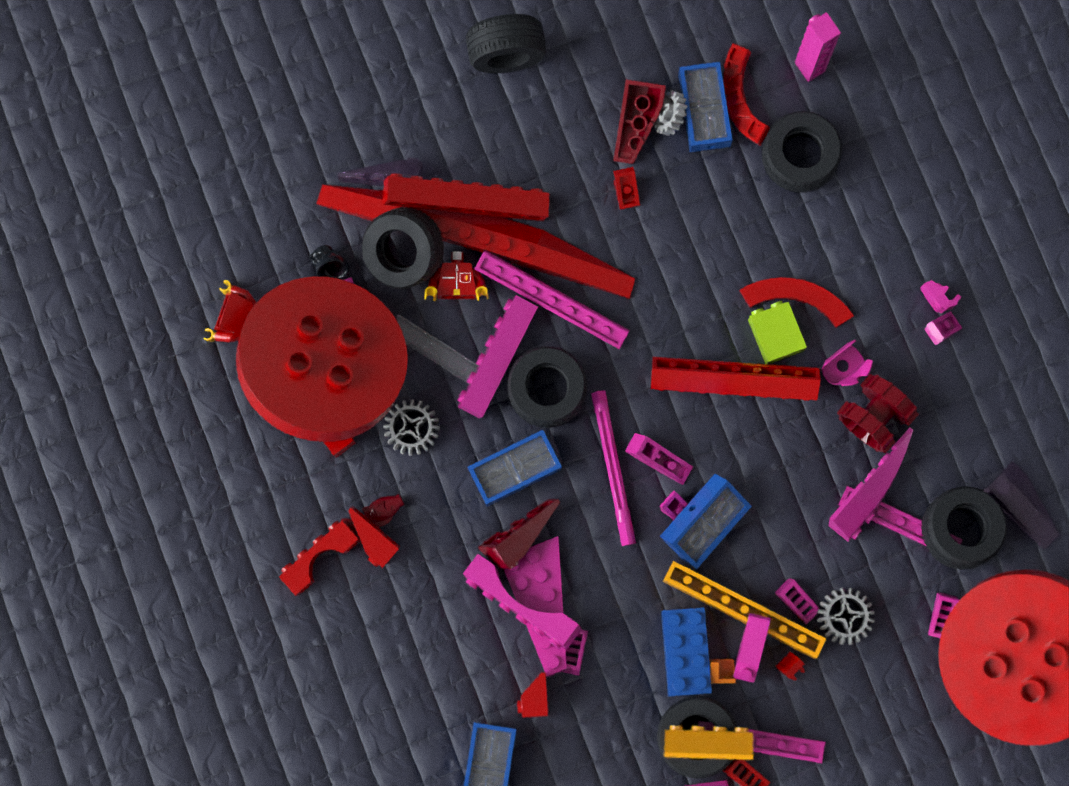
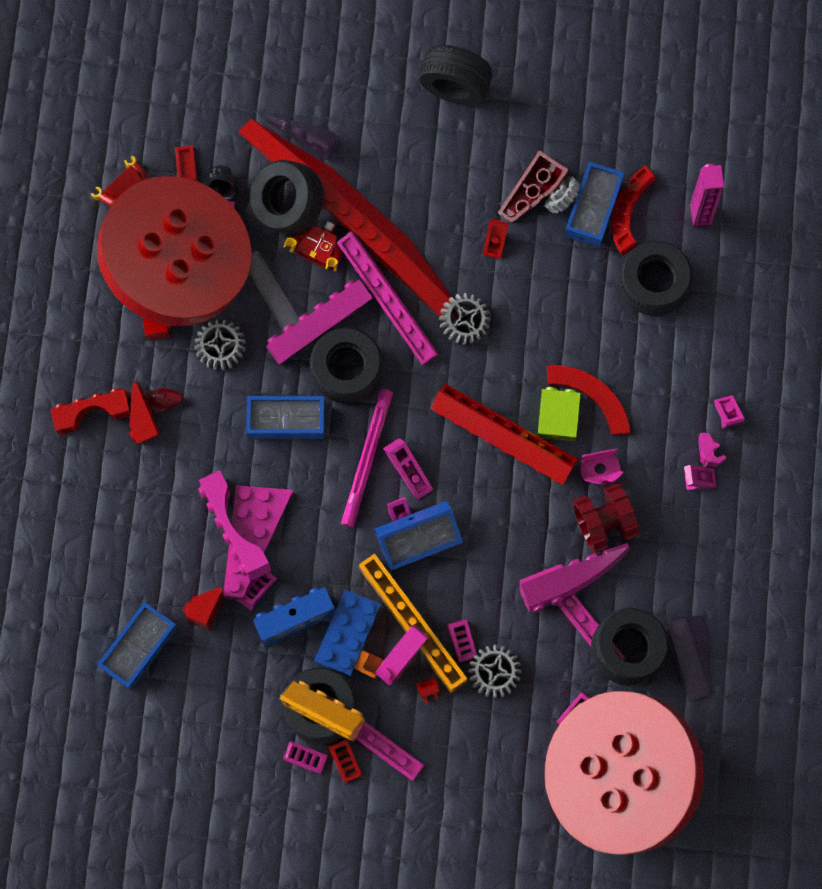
camera: 25 degrees right, 5 degrees down
red brick [383,174,549,221] -> none
dark red wedge [478,499,560,569] -> none
none -> red tile [175,145,198,182]
none -> blue brick [253,587,335,647]
none -> light grey gear [439,293,491,345]
none -> dark pink slope [714,395,744,429]

